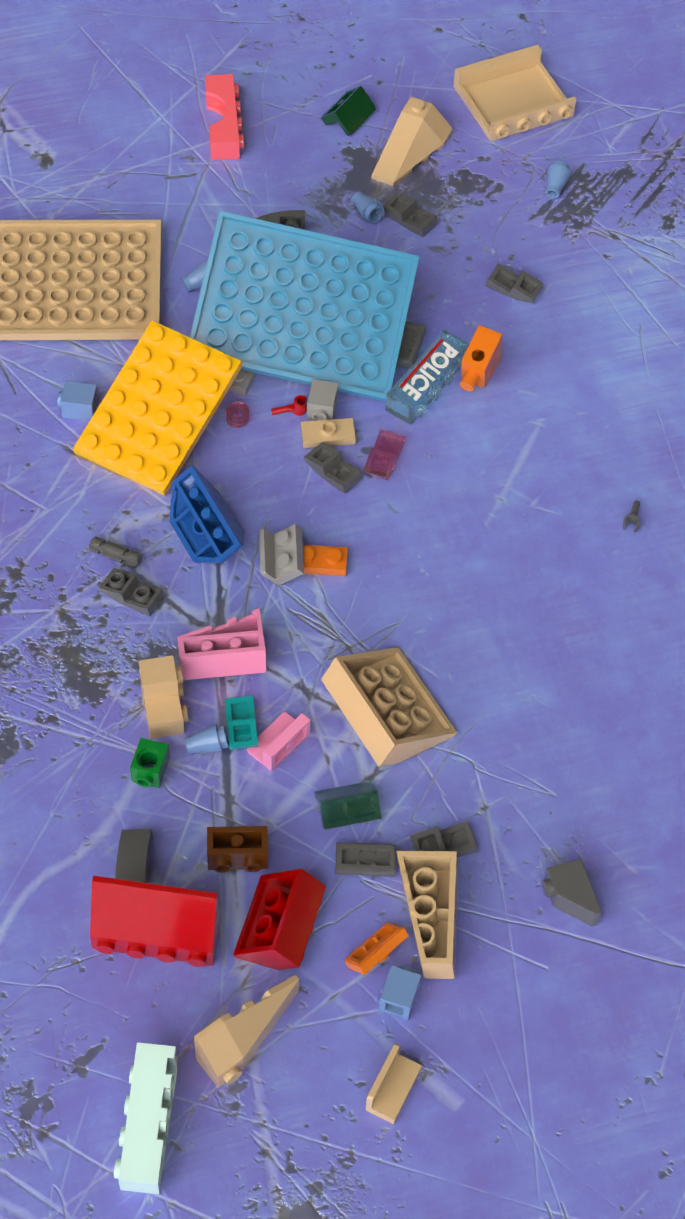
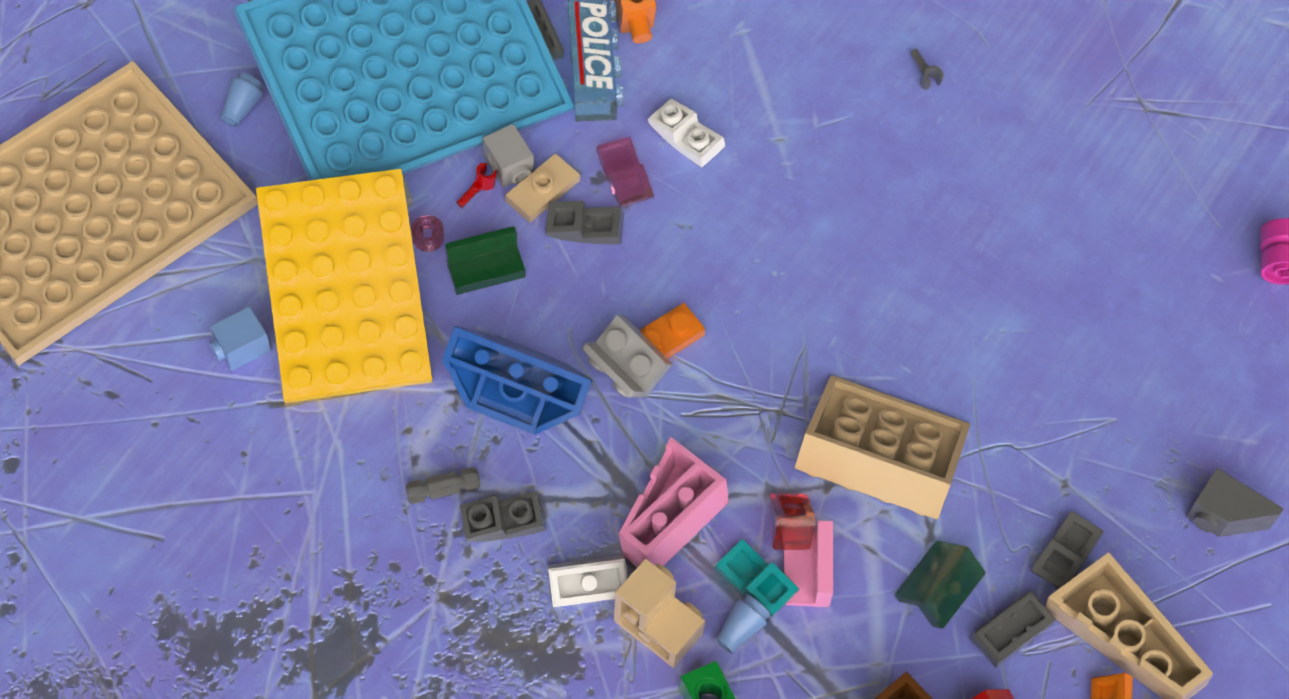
camera: 40 degrees left, 5 degrees up
none -> dark green panel [445,226,526,295]
none -> white slope [547,555,628,607]
none -> white slope [648,98,725,167]
none -> clear red slope [769,494,816,550]

